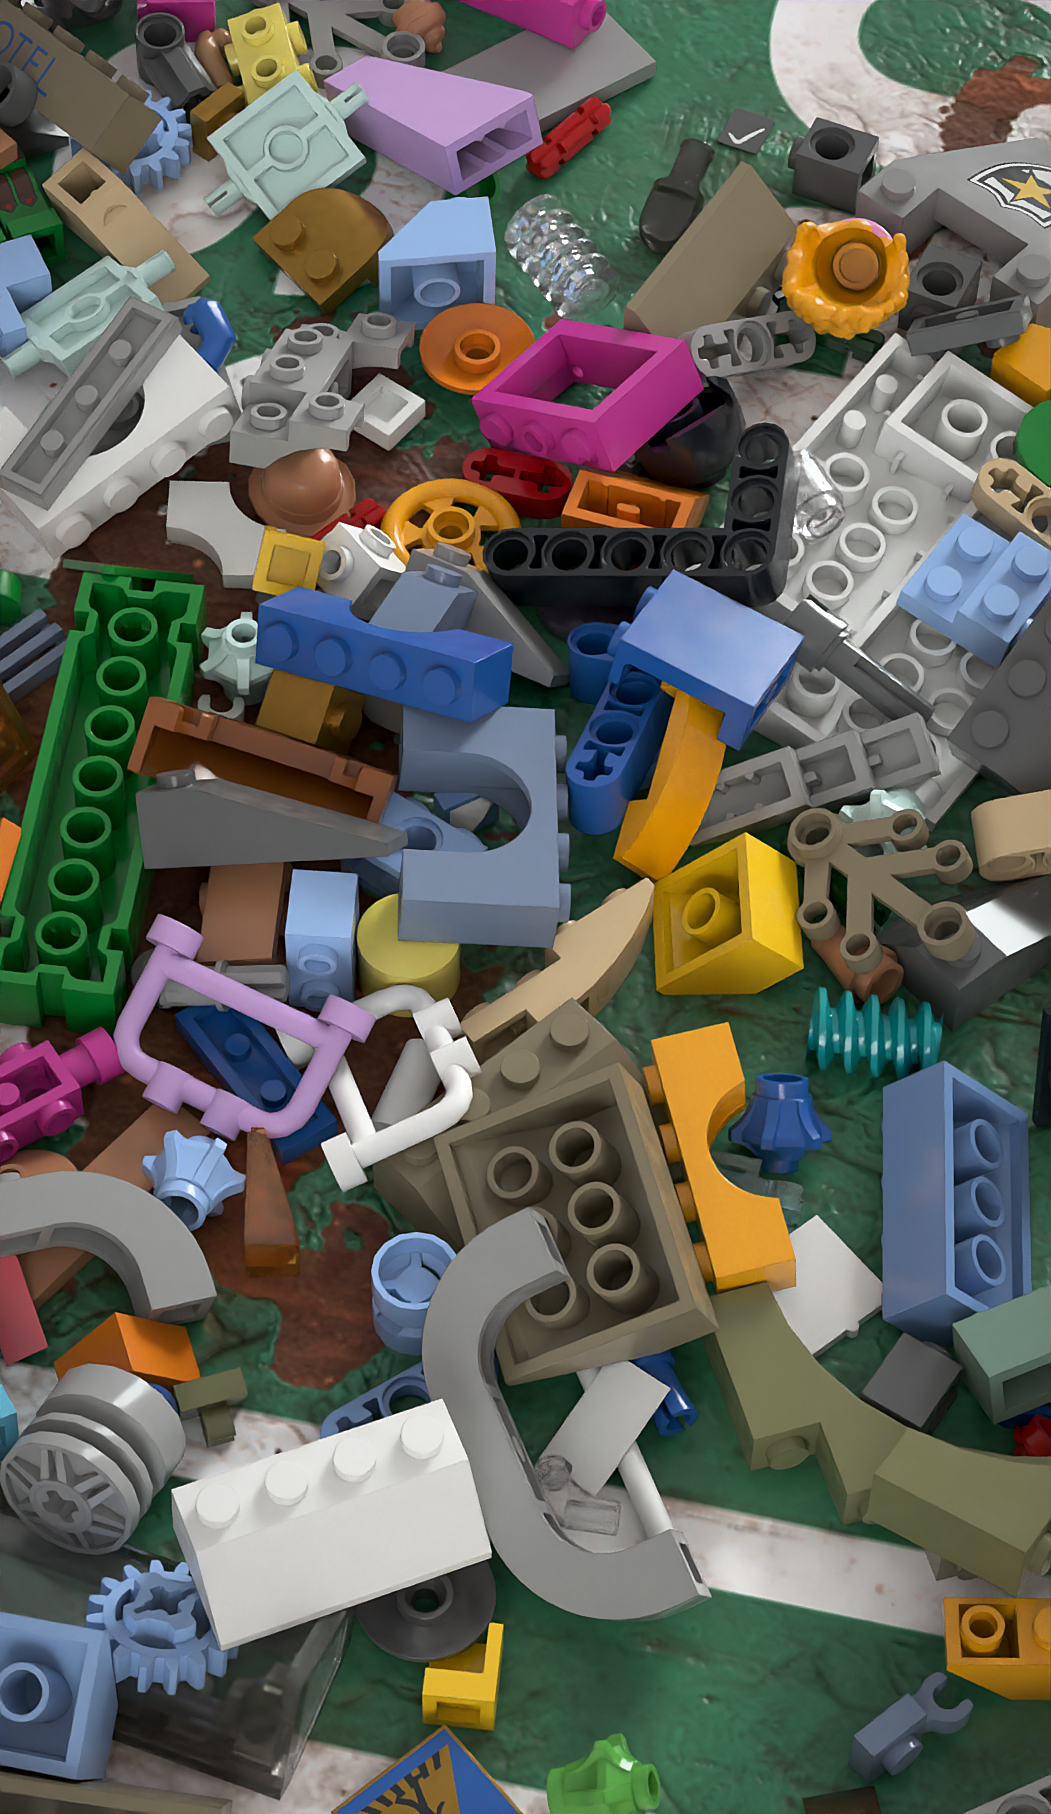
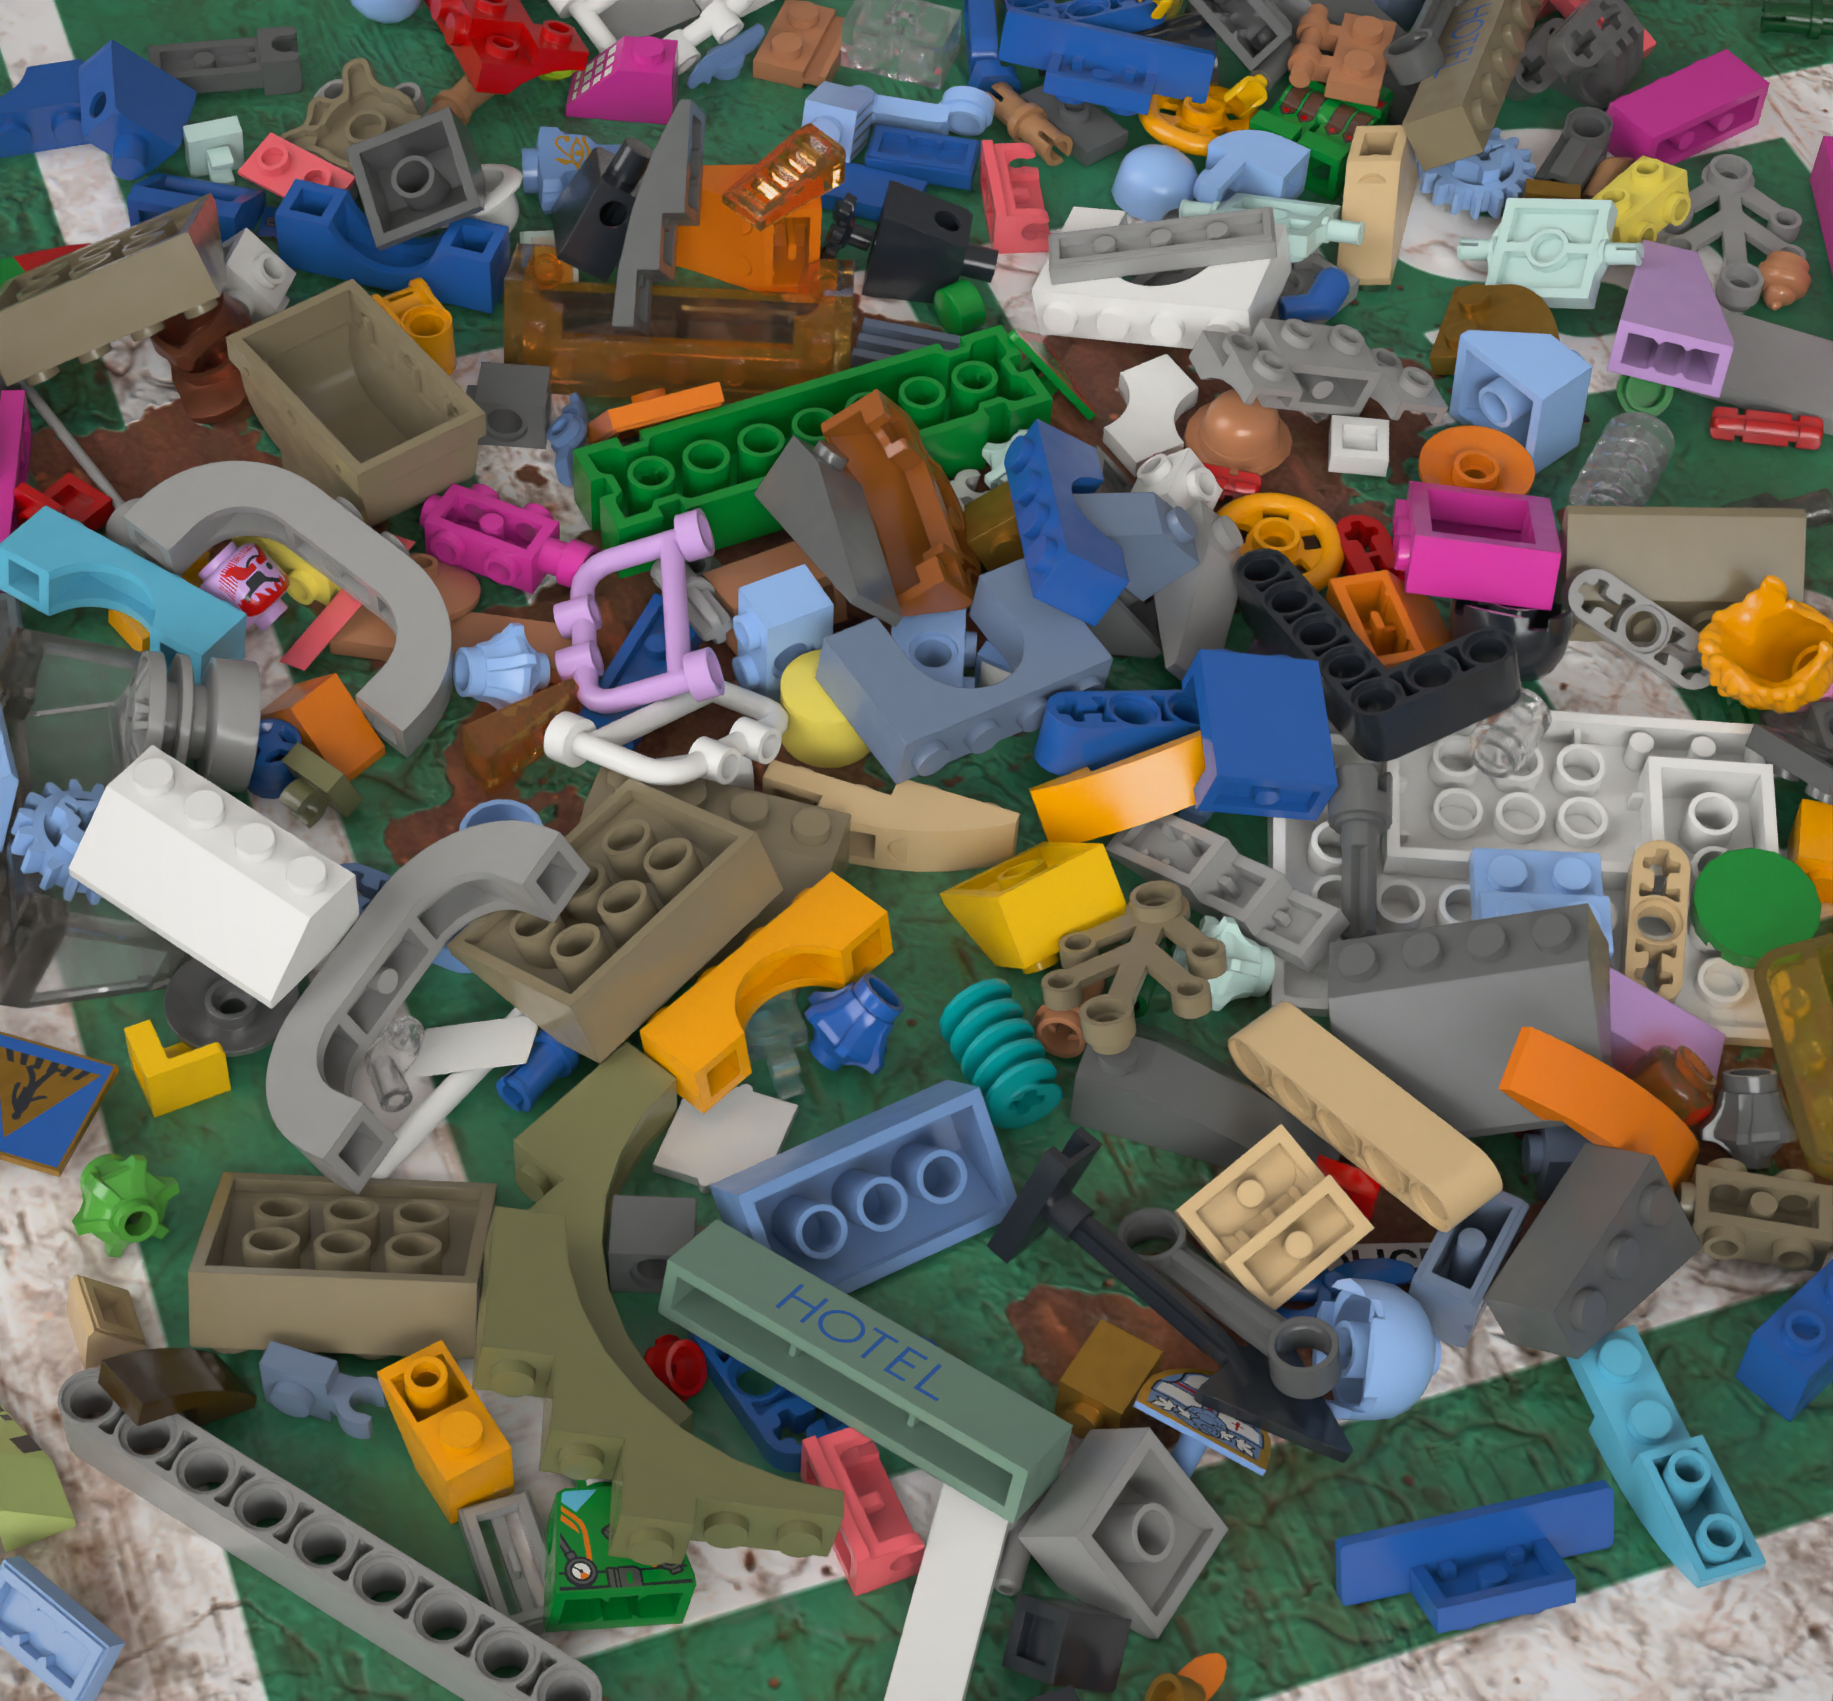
camera: 55 degrees right, 5 degrees down
yellow panel [251,525,325,596] -> none
none -> dark tan slope [188,1172,497,1361]

